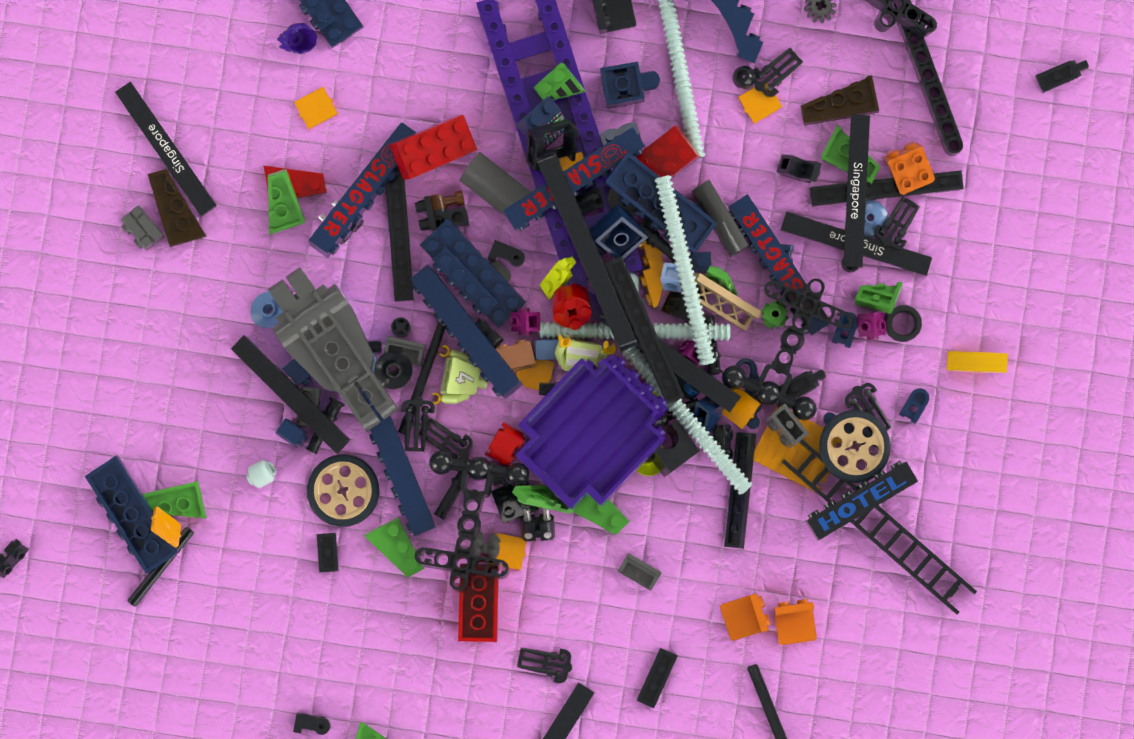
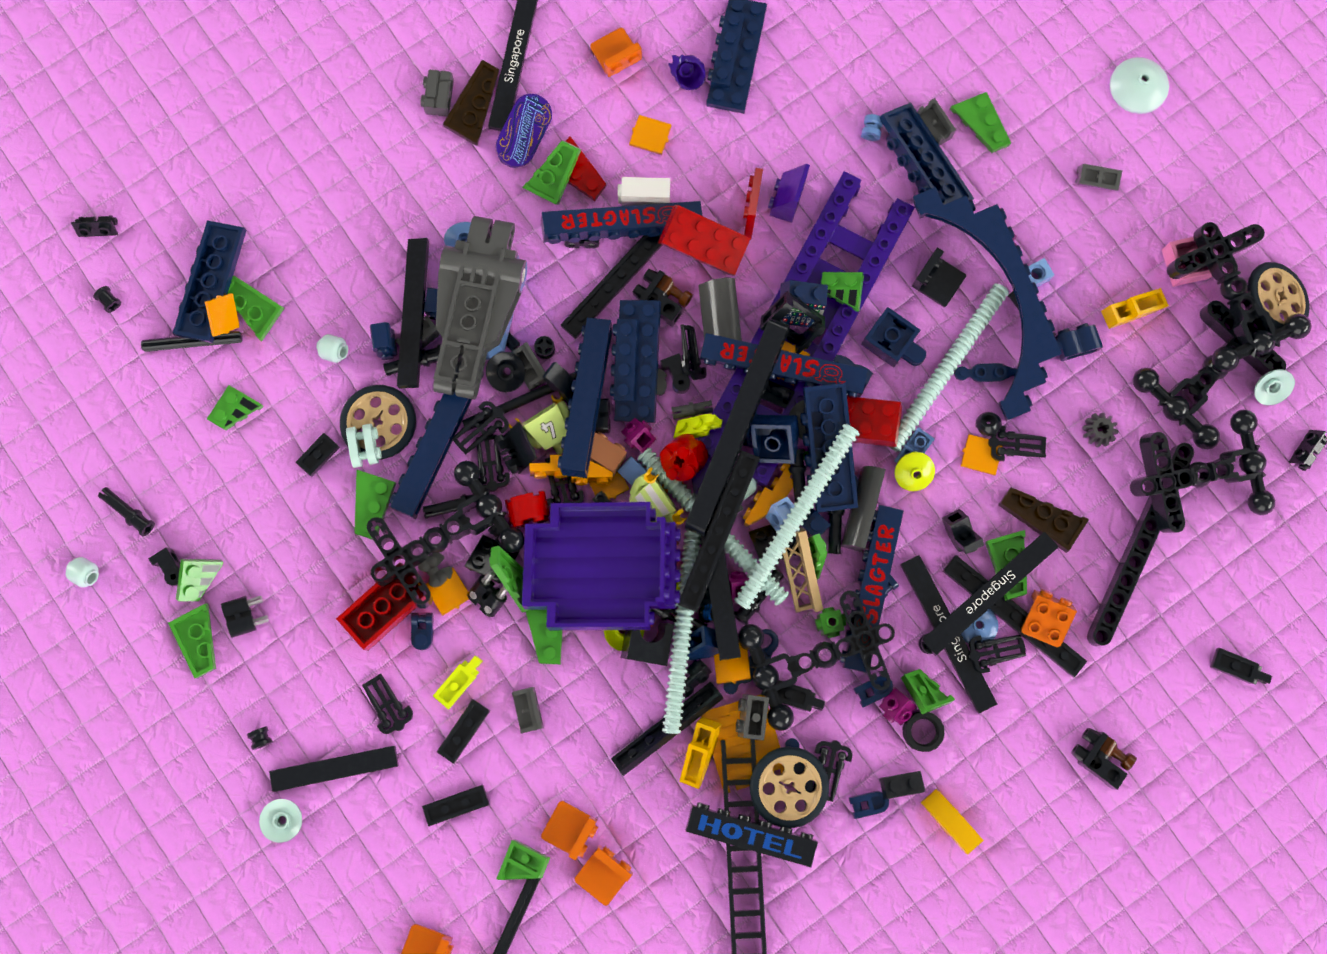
camera: 45 degrees right, 5 degrees down
none -> black bush [93,286,121,313]
none -> black pin [98,487,155,537]
none -> wing [176,559,223,601]
none -> bright green wing [207,385,263,430]
none -> black piece [221,595,269,638]
none -> light aqua brick [346,424,382,468]
none -> dark blue plate [411,613,434,650]
none -> neon yellow hinge [433,655,483,710]
none -> black tile [437,699,490,764]
none -> black hinge [495,422,537,474]
none -> dark purple tile [496,94,552,168]
none -> bright green wing [496,840,550,880]
none -> light orange slope [529,455,613,486]
none -> black slope [542,362,575,404]
none -> black piece [545,454,584,507]
none -> orange bracket [590,28,642,78]
none -> white brick [618,177,670,206]
none -> dark grey pin [671,400,713,420]
none -> yellow slope [679,717,722,789]
none -> black piece [681,324,707,381]
none -> red wing [743,168,763,240]
none -> dark purple slope [768,164,810,223]
none -> black pin [827,509,845,554]
none -> black plate [879,771,926,800]
none -> medium blue slope [894,427,935,463]
none -> neon yellow dish [894,452,935,491]
none -> dark blue piece [954,363,1017,382]
none -> black hips [1071,728,1137,790]

